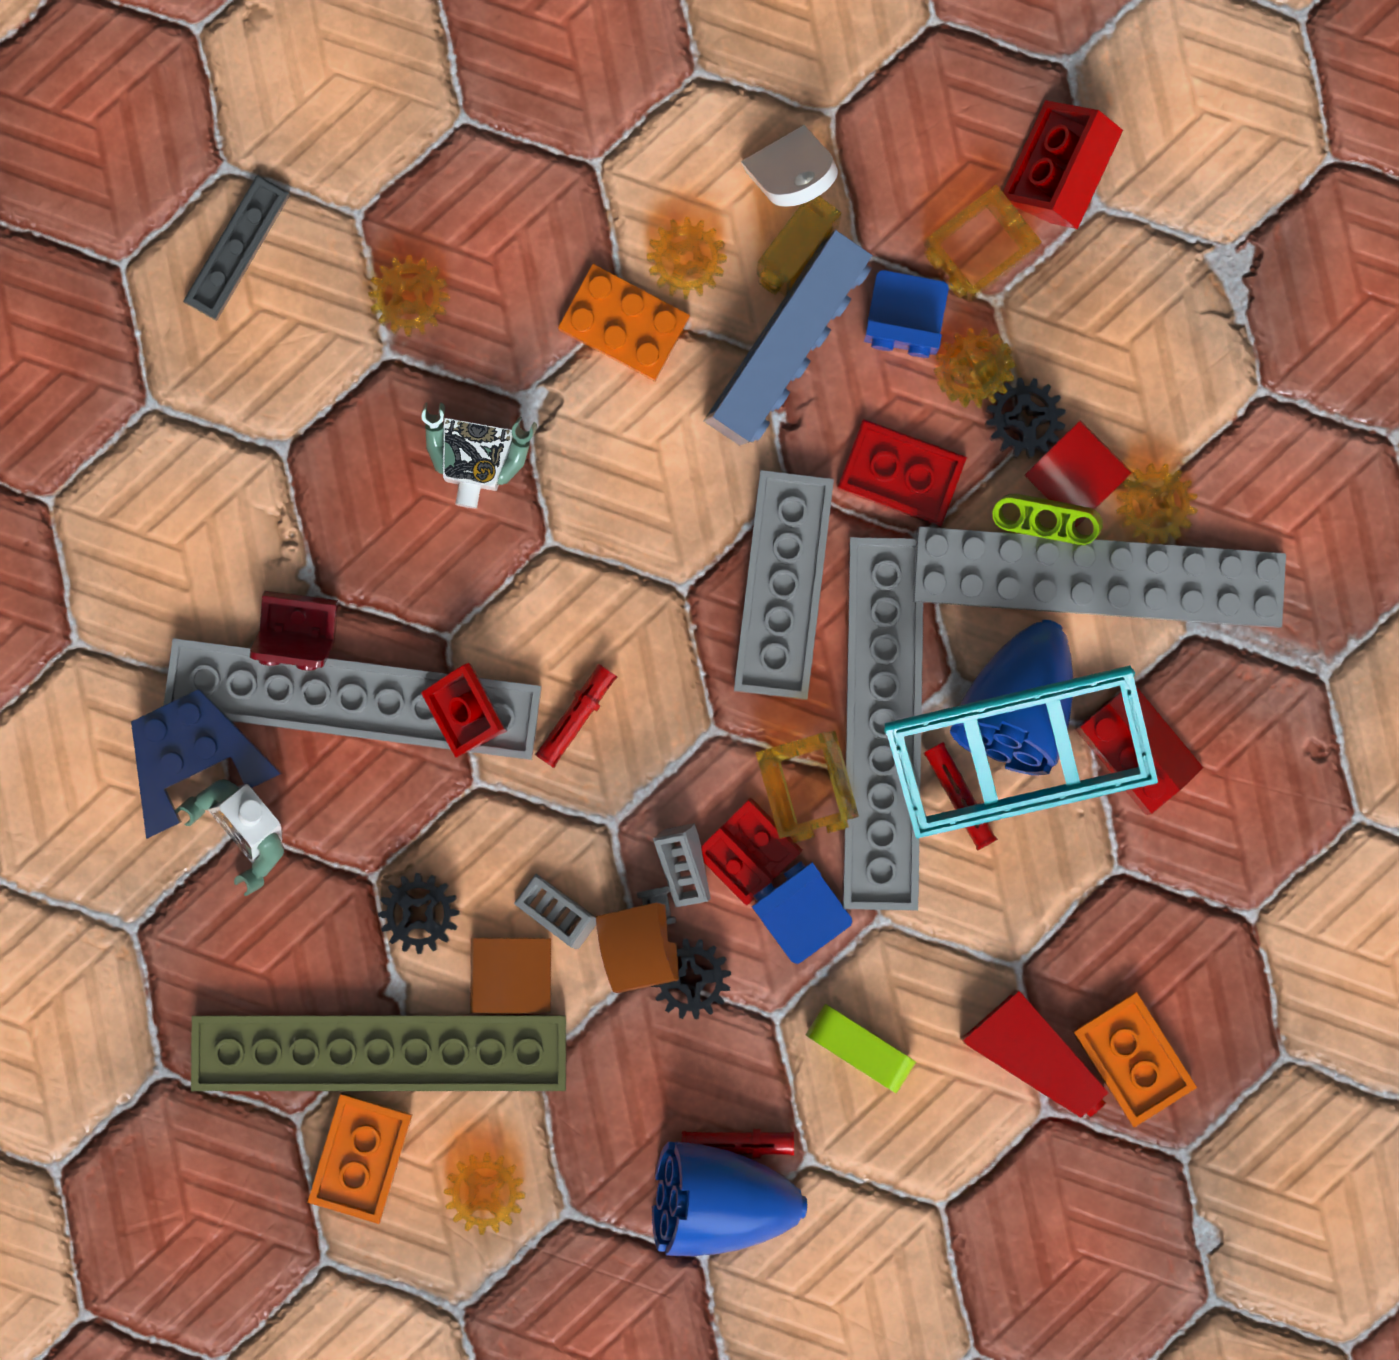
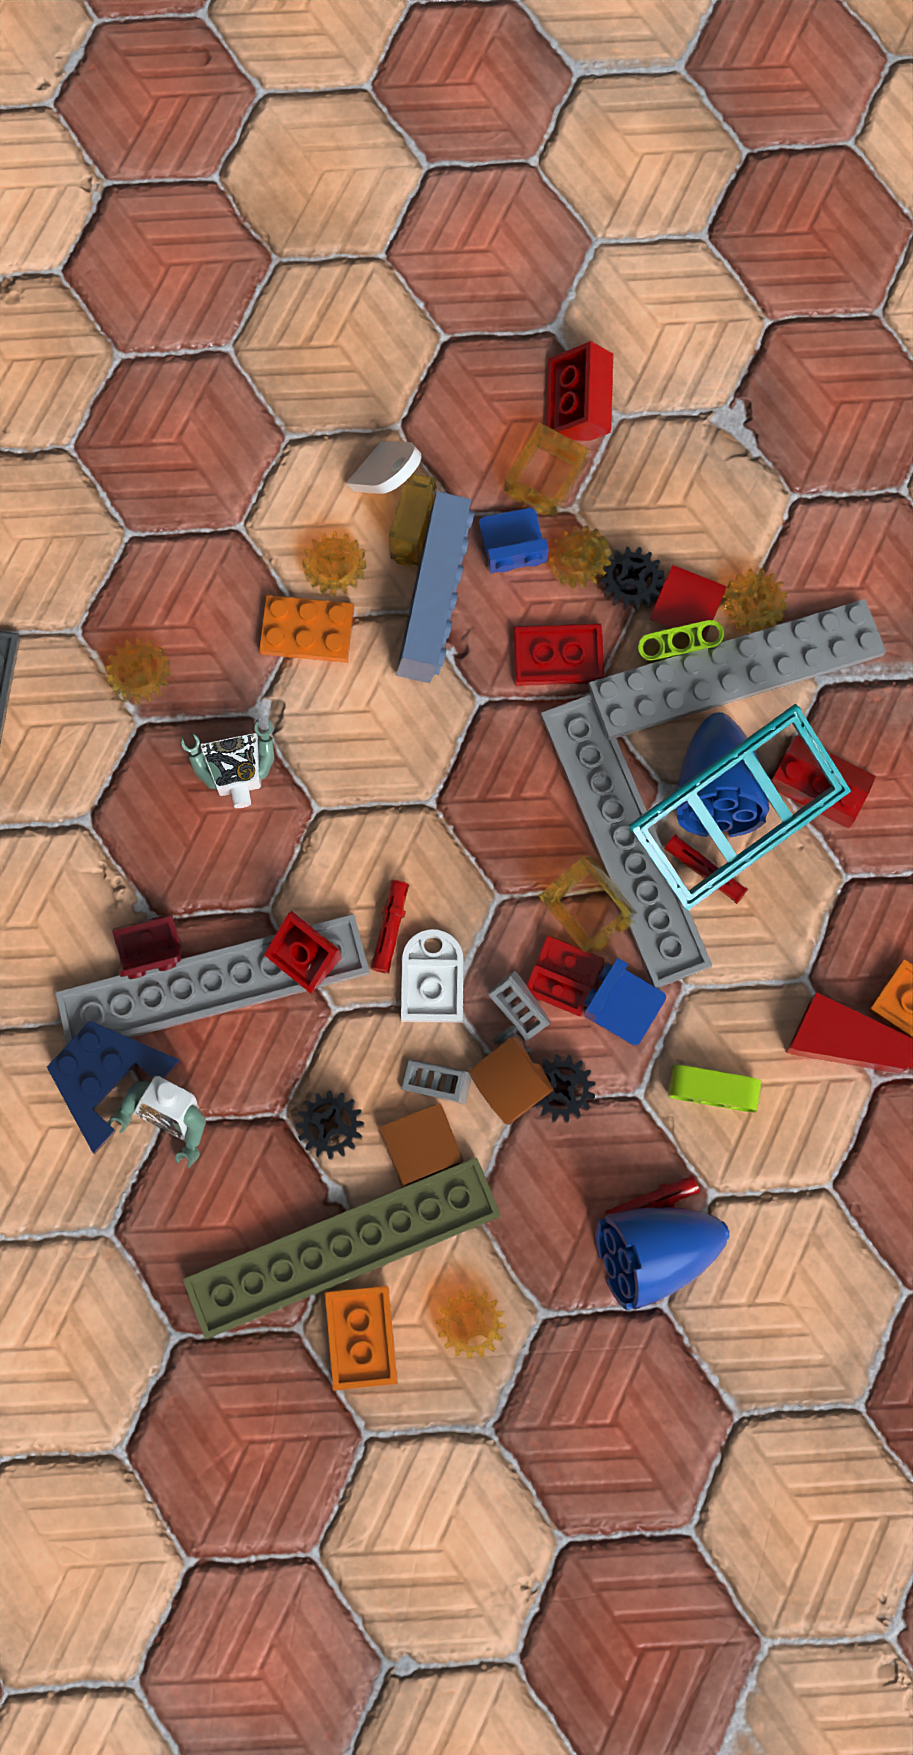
camera: 20 degrees left, 10 degrees down
light grey plate [734,470,834,700] -> none
none -> white tile [401,929,464,1023]

